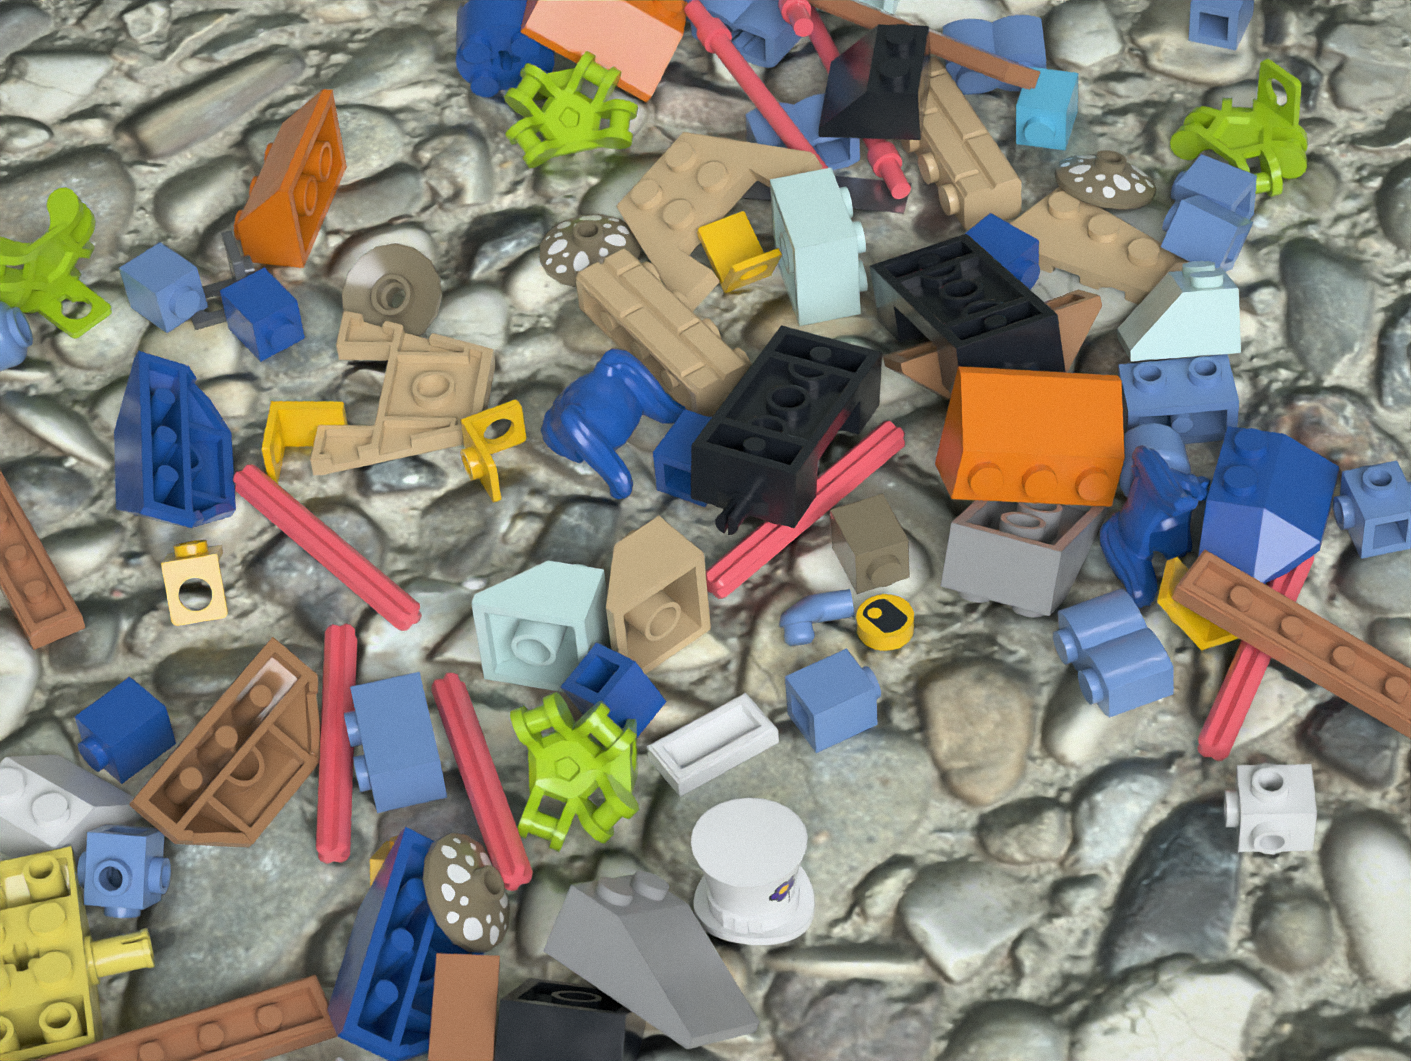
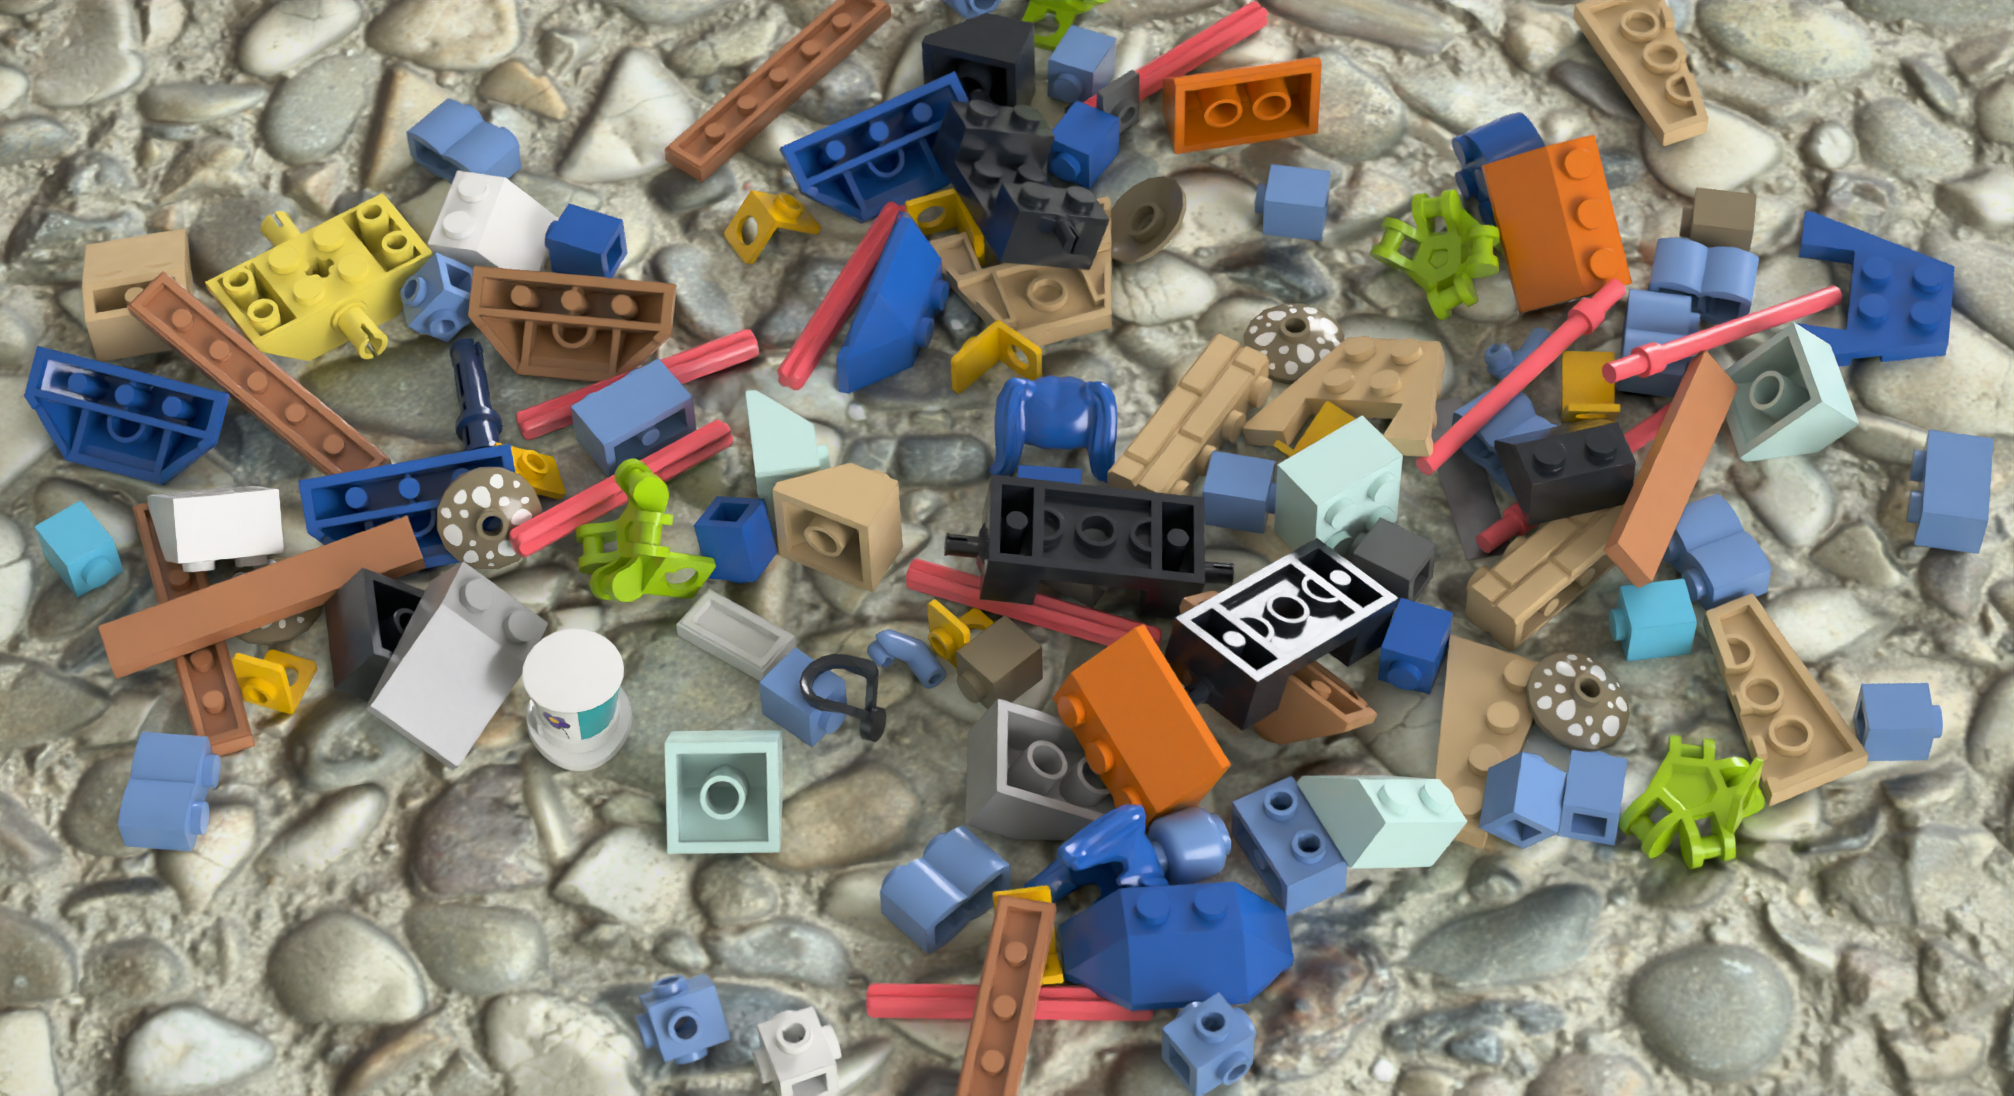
camera: 65 degrees right, 5 degrees up
yellow tile [856,594,914,651] -> none
none -> dark blue pin [450,338,503,452]
none -> medium blue brick [635,973,731,1064]
none -> light aqua slope [665,730,783,854]
none -> black piece [799,654,886,742]
none -> blue wedge [836,211,949,394]
none -> black slope [922,13,1036,107]
none -> yellow bracket [927,599,995,669]
none -> black brick [932,89,1110,270]
none -> coral axle [1082,1,1268,108]
none -> medium blue brick [1202,451,1277,534]
none -> medium blue brick [1255,164,1331,241]
none -> dark grey brick [1348,517,1436,608]
none -> medium blue arm [1484,327,1552,380]
none -> yellow bracket [1561,351,1620,422]
none -> tan wing [1703,593,1869,807]

